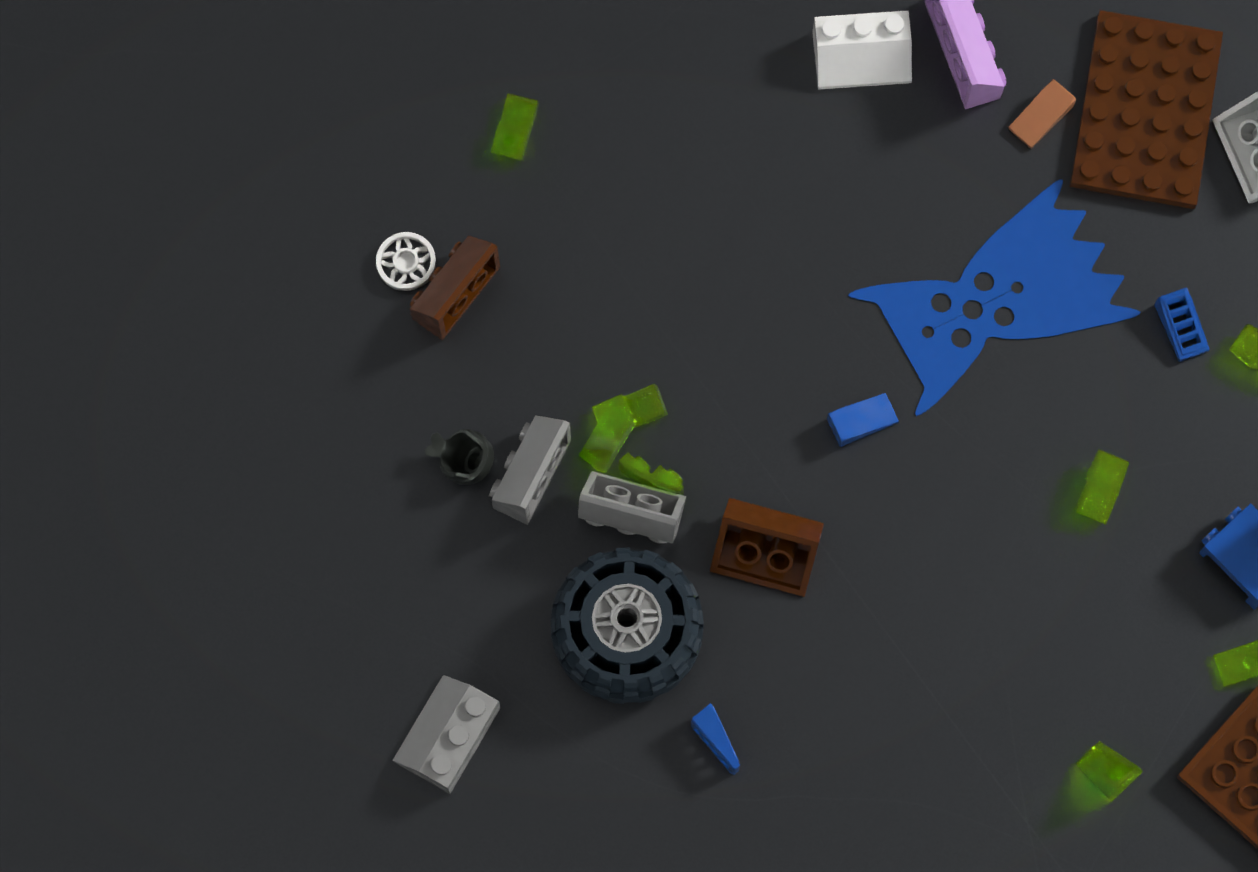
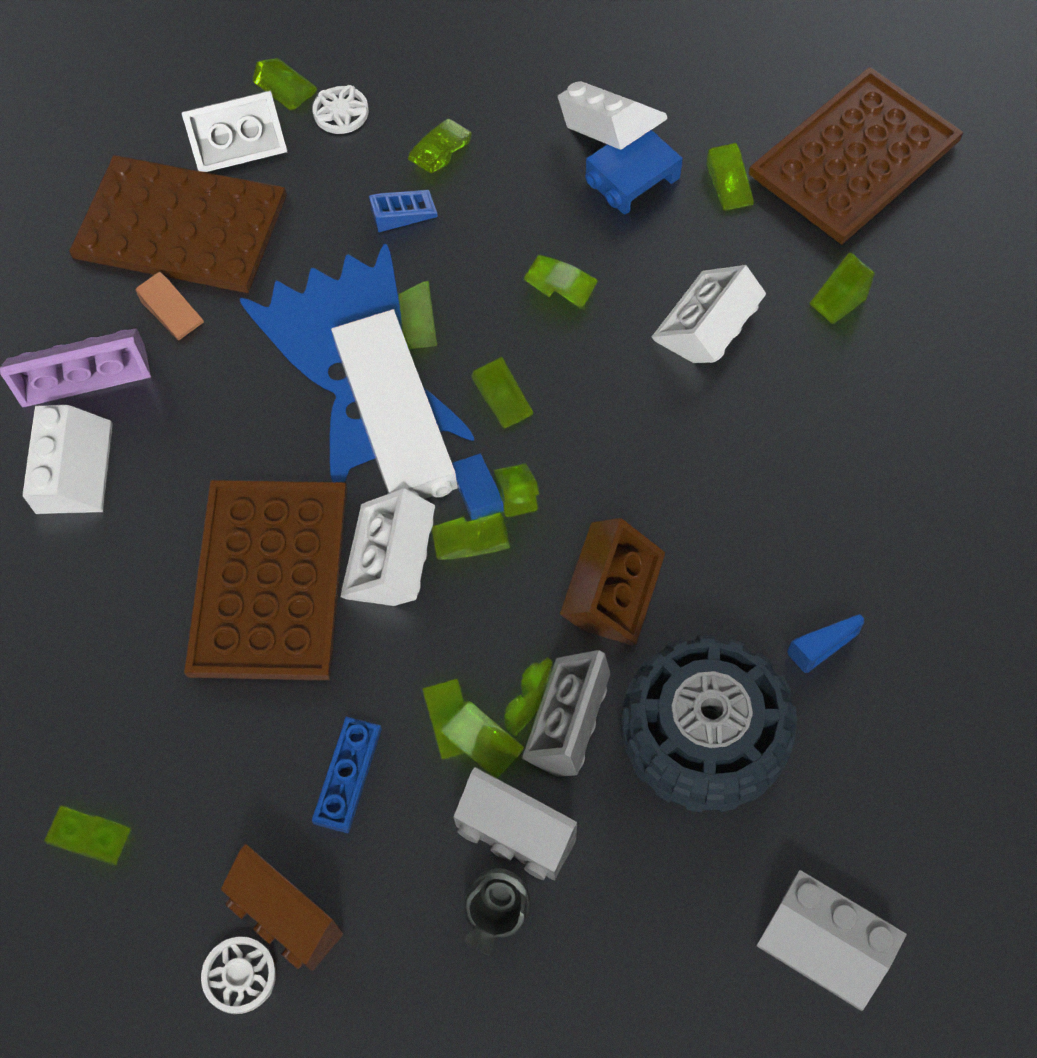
camera: 85 degrees left, 10 degrees down
none -> reddish brown plate [184,480,347,680]
none -> blue tile [312,717,382,834]
none -> white brick [331,309,458,499]
none -> white slope [340,488,435,606]
none -> clear neon green slope [398,281,437,349]
none -> clear neon green slope [432,512,510,560]
none -> clear neon green slope [472,357,533,429]
none -> clear neon green slope [494,463,539,517]
none -> white slope [652,265,766,363]

